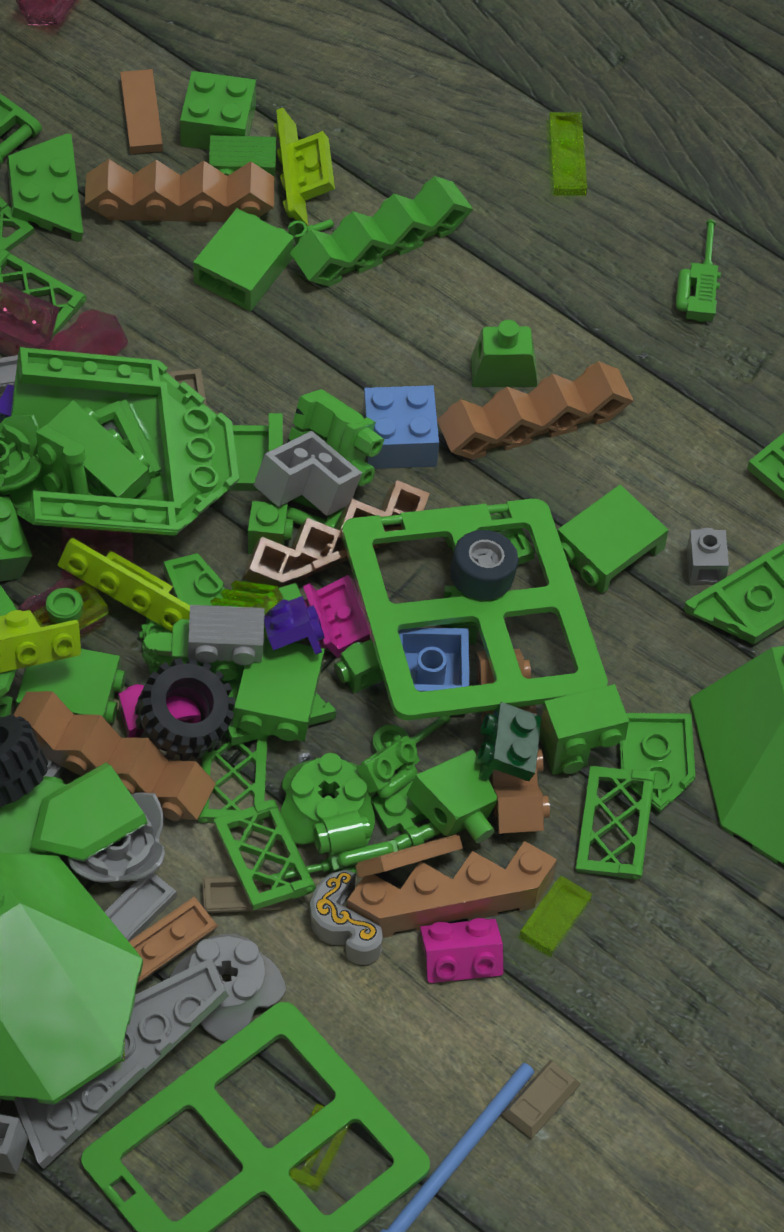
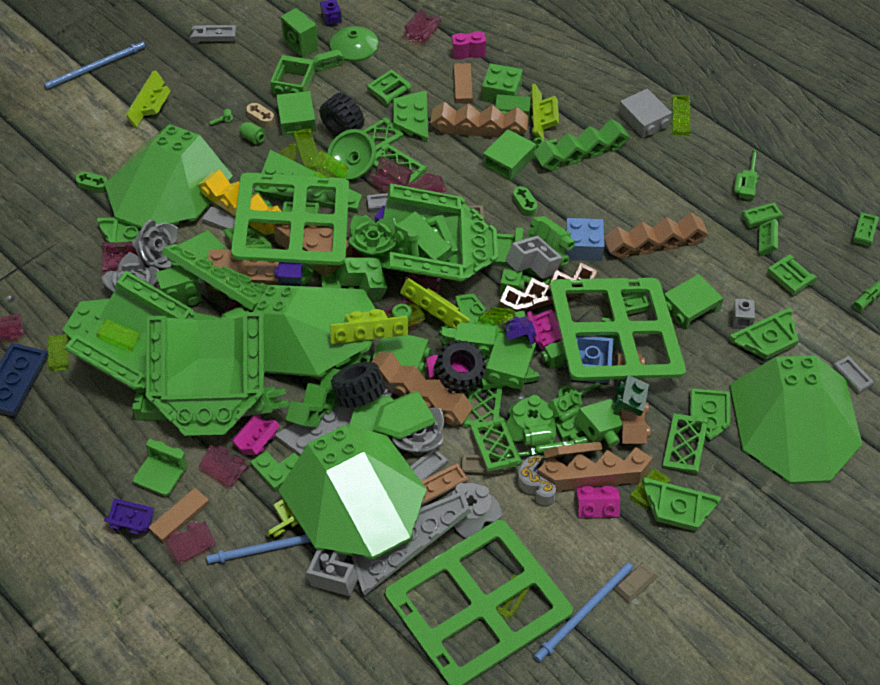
camera: 10 degrees right, 5 degrees down
light grey brick [188,605,264,665] -> none
black wheel [450,530,519,600] -> none
bright green torso [471,320,538,387] -> none
bright green brick [539,684,629,775] -> none
none -> dark pink brick [452,32,486,59]
none -> bright green beam [513,186,537,216]
none -> light grey brick [619,89,672,138]
none -> bright green wing [642,477,721,531]
none -> bright green plate [741,202,783,228]
none -> bright green plate [759,219,778,256]

